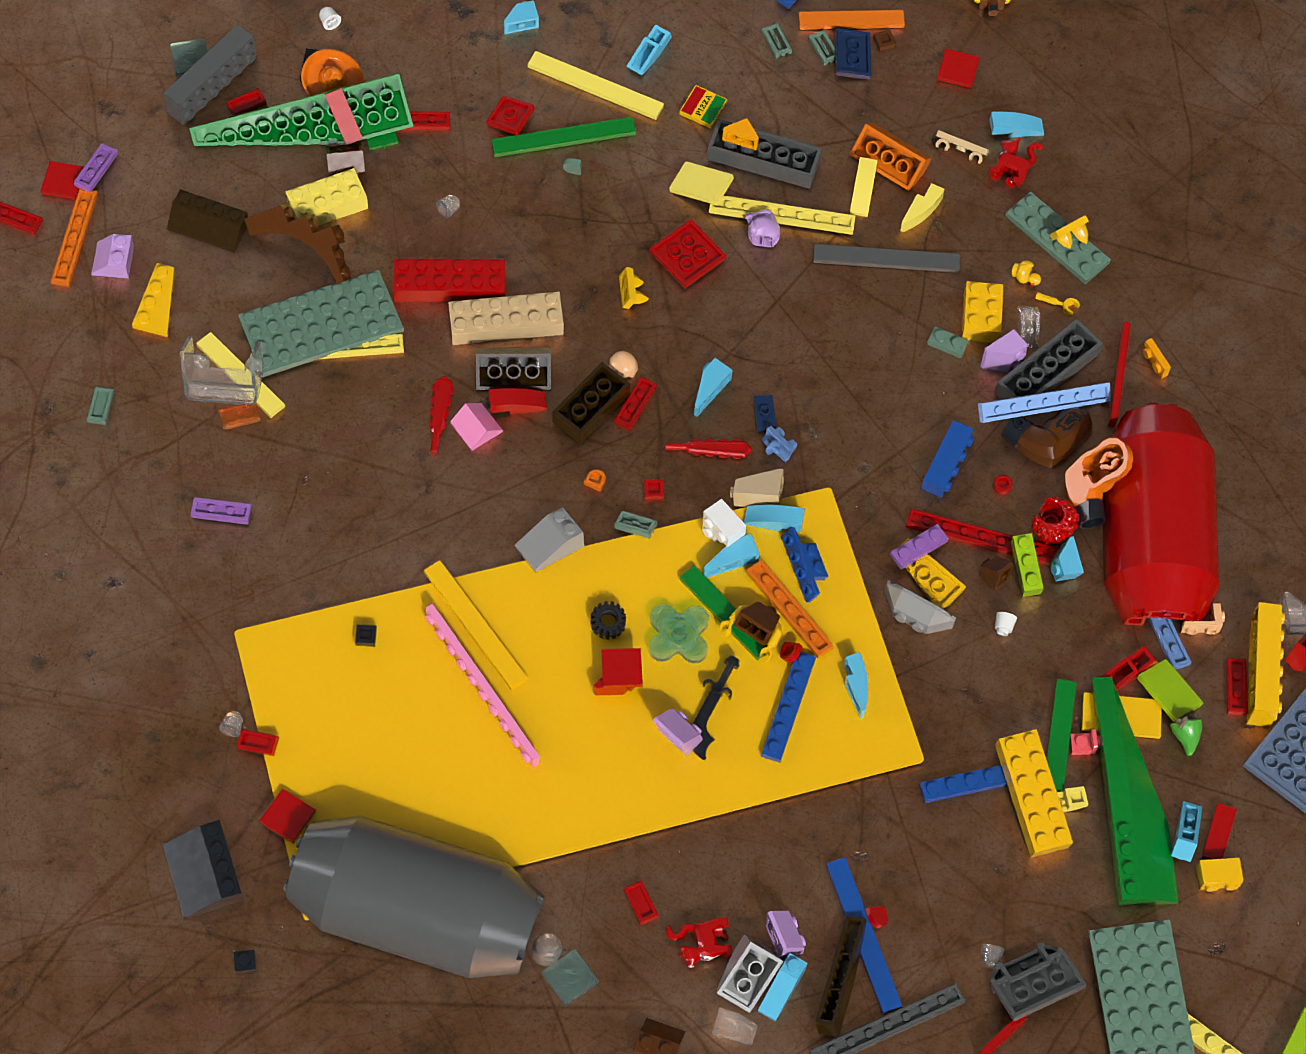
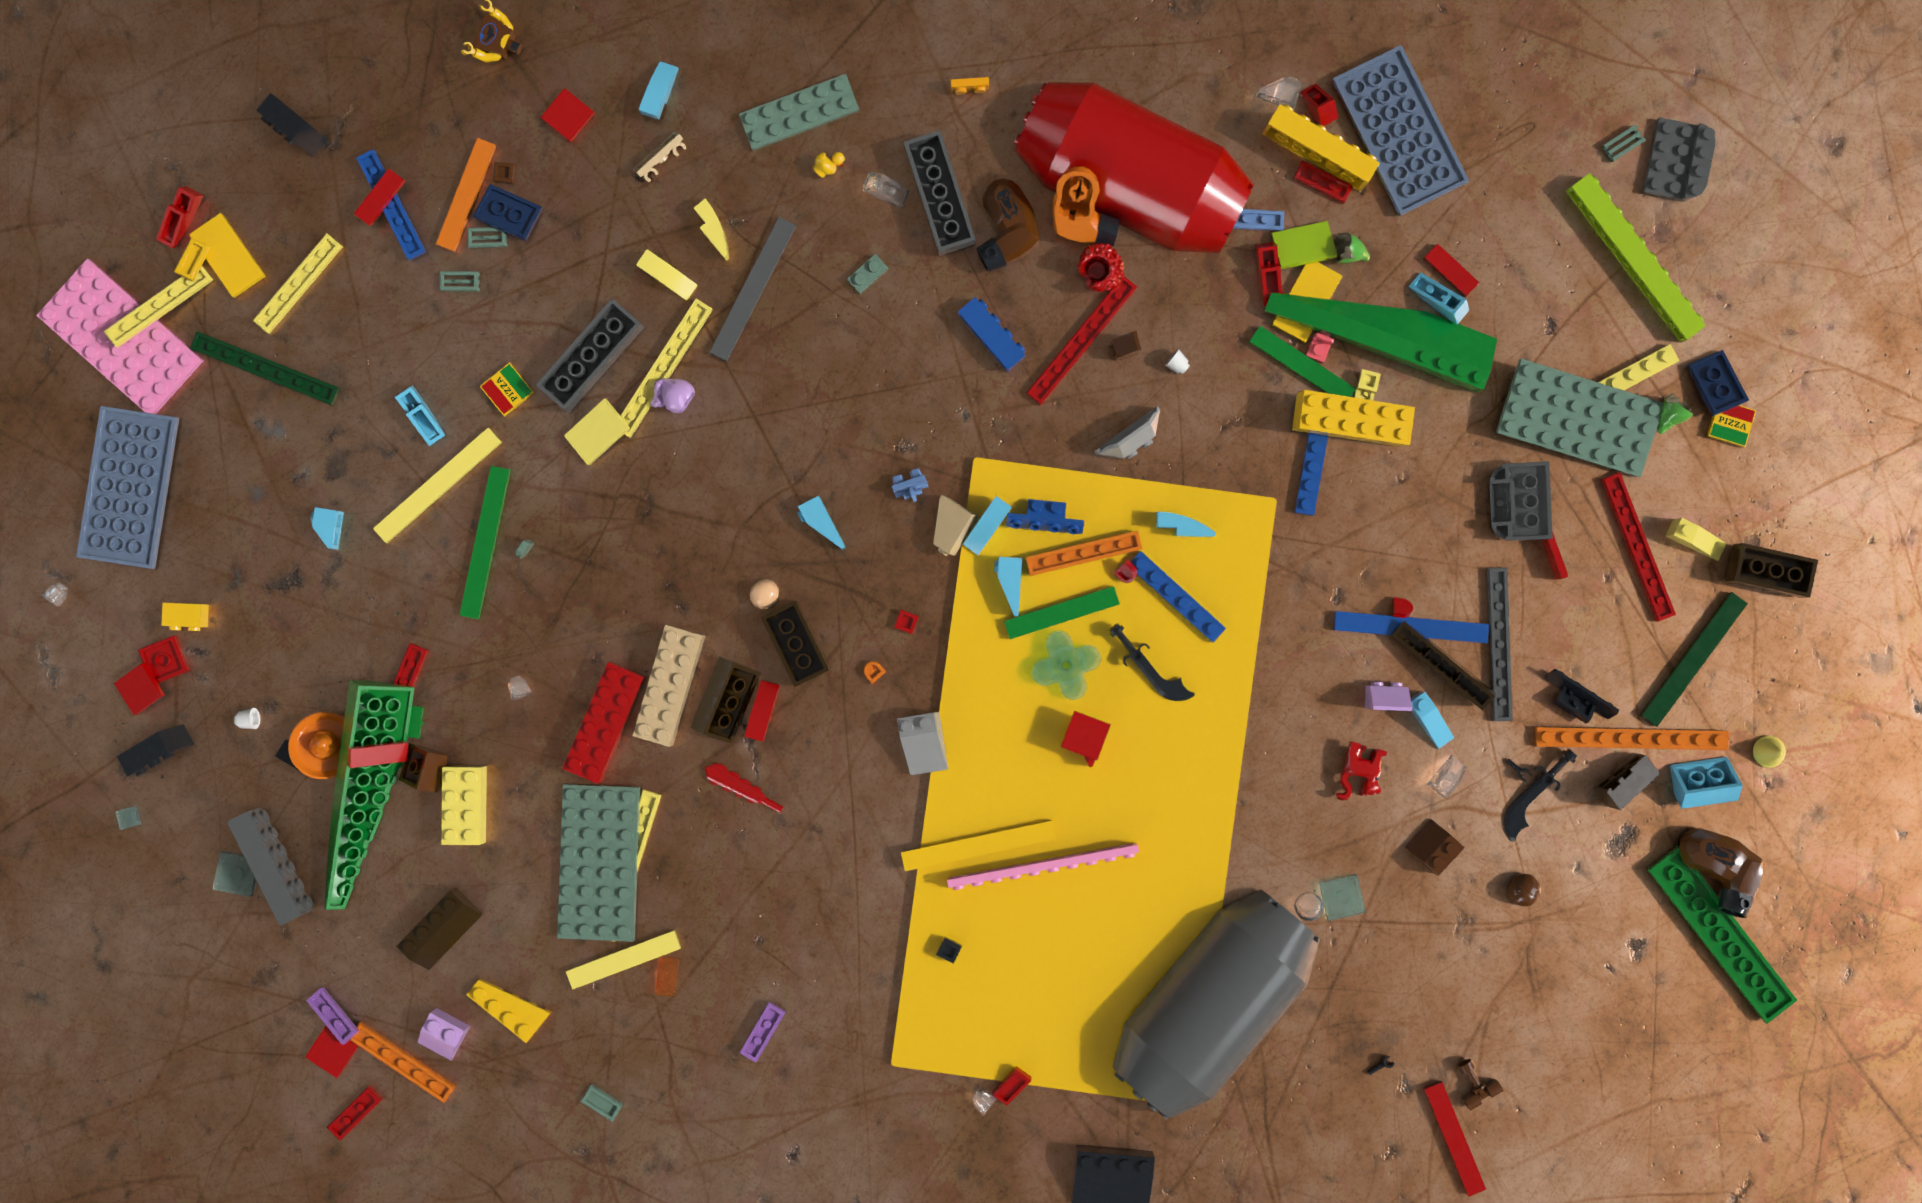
camera: 60 degrees left, 25 degrees up
clear windscreen [180,336,264,405] -> none
red tile [226,88,267,116] -> none
black plate [234,950,256,974] -> none
reddish brown arch [244,203,351,284] -> none
red tile [259,789,316,844] -> none
bright pink slope [450,403,503,451] -> none
red tile [486,95,535,135] -> none
black tyre [591,601,626,640] -> none
red tile [614,377,657,430] -> none
sand green tile [614,511,657,539] -> none
yellow tile [619,267,649,309] -> none
red tile [623,880,659,925] -> none
red plate [649,219,727,289] -> none
lavender slope [653,708,703,756] -> none
red sword [665,439,752,459] -> none
white brick [702,499,746,547] -> none
light grey slope [716,934,783,1013] -> none
reddish brown torso [720,602,782,662] -> none
light orange slope [722,118,759,150] -> none
dark blue plate [753,395,776,432] -> none
orange slope [849,122,932,191] -> none
medium lavender plate [890,524,949,569] -> none
yellow wing [900,538,966,610] -> none
yellow brick [962,281,1003,343] -> none
light blue plate [978,382,1111,423] -> none
lavender slope [980,329,1028,373] -> none
clear hat [982,944,1005,969] -> none
red animal [989,137,1043,188] -> none
red tile [993,475,1013,495] -> none
lime brick [1011,533,1044,597] -> none
yellow piece [1035,292,1080,316] -> none
yellow tile [1049,215,1089,249] -> none
medium azure slope [1050,536,1084,581] -> none
red tile [1108,321,1131,427] -> none
light nougat bracket [1181,603,1225,635] -> none
yellow brick [1196,858,1244,892] -> none

